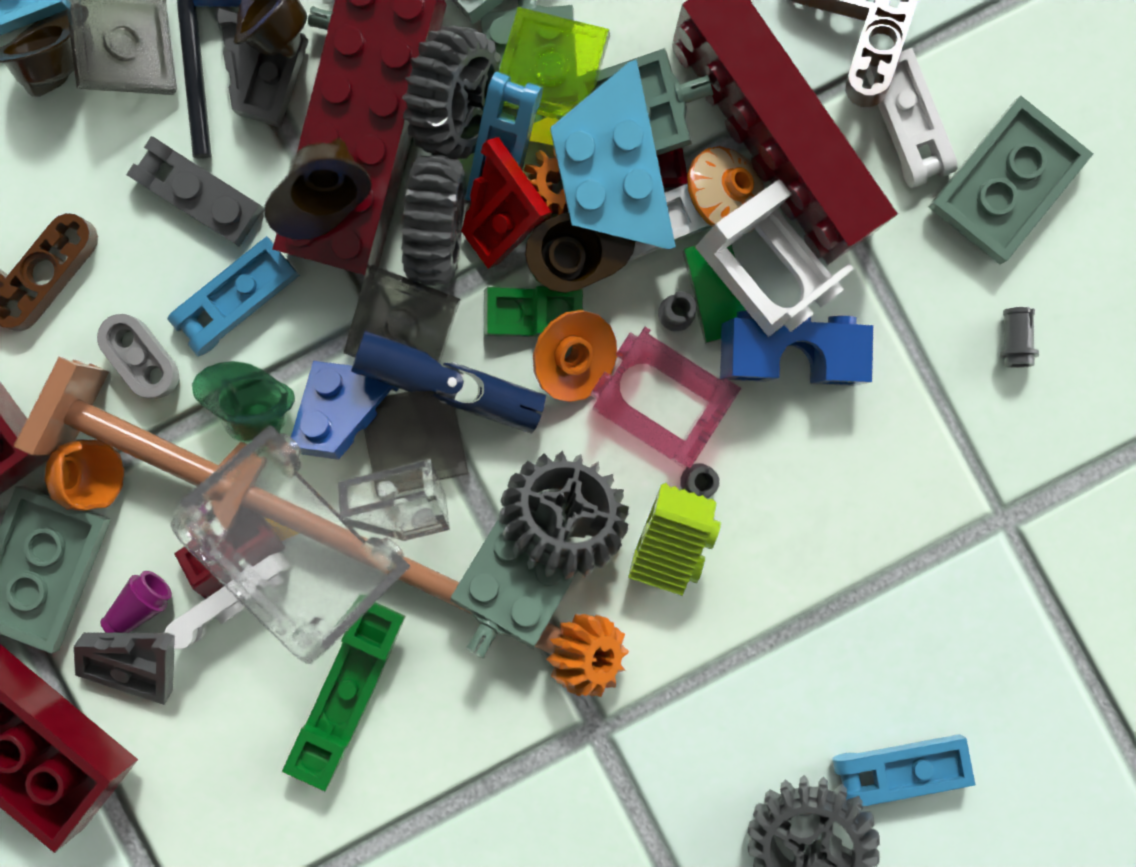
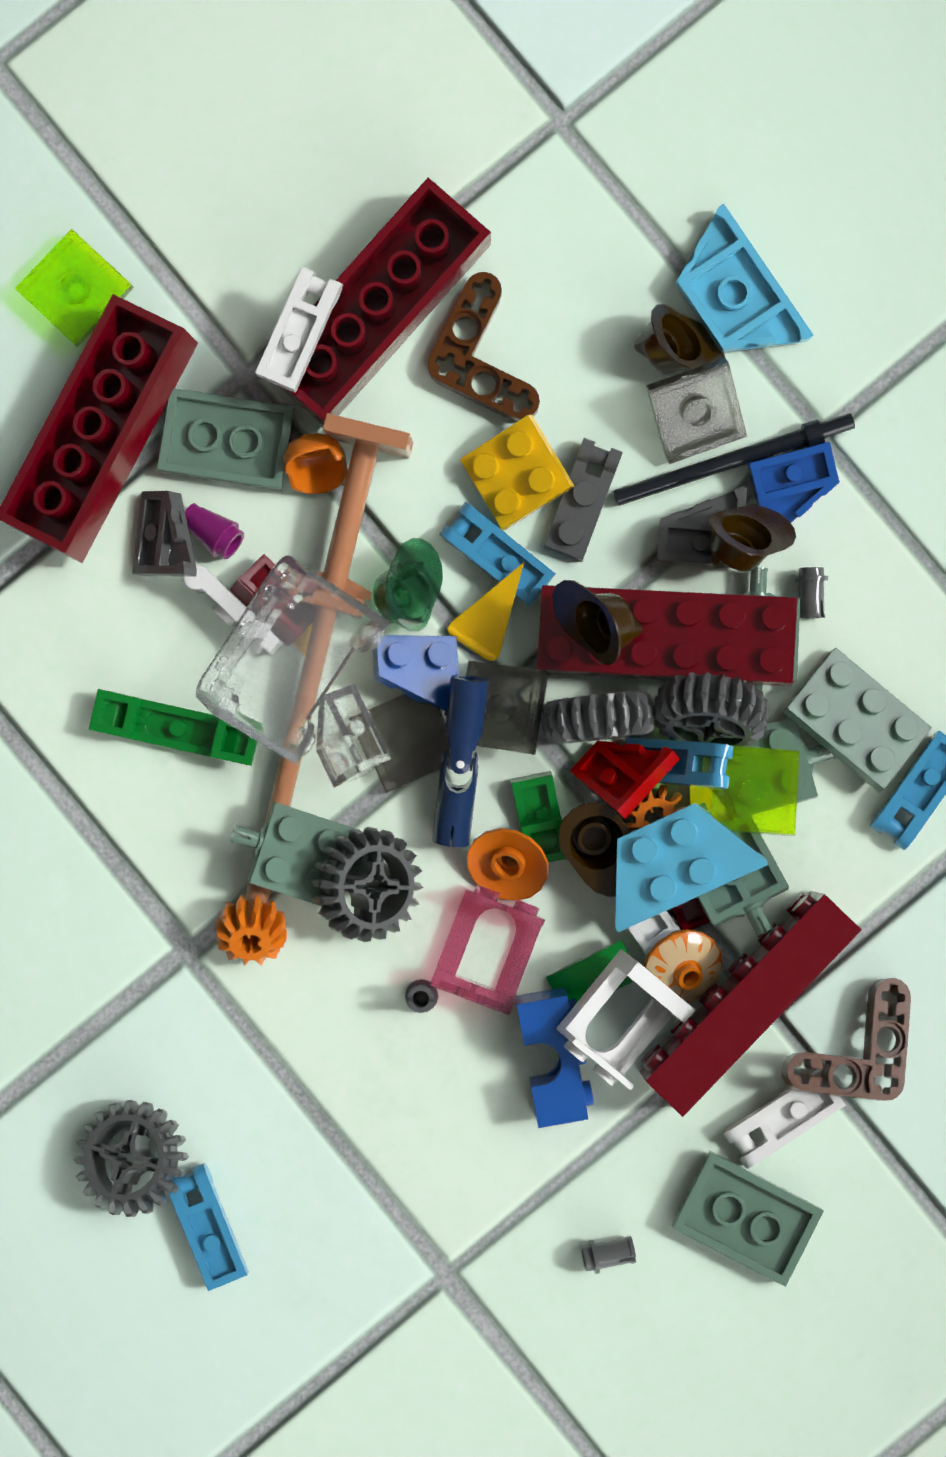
camera: 85 degrees right, 0 degrees up
light grey plate [97,314,179,399] -> none
lime brick [628,483,721,596] -> none
dark grey pin [658,291,696,332] -> none
none -> yellow sticker [447,562,524,661]
none -> yellow plate [460,415,575,530]

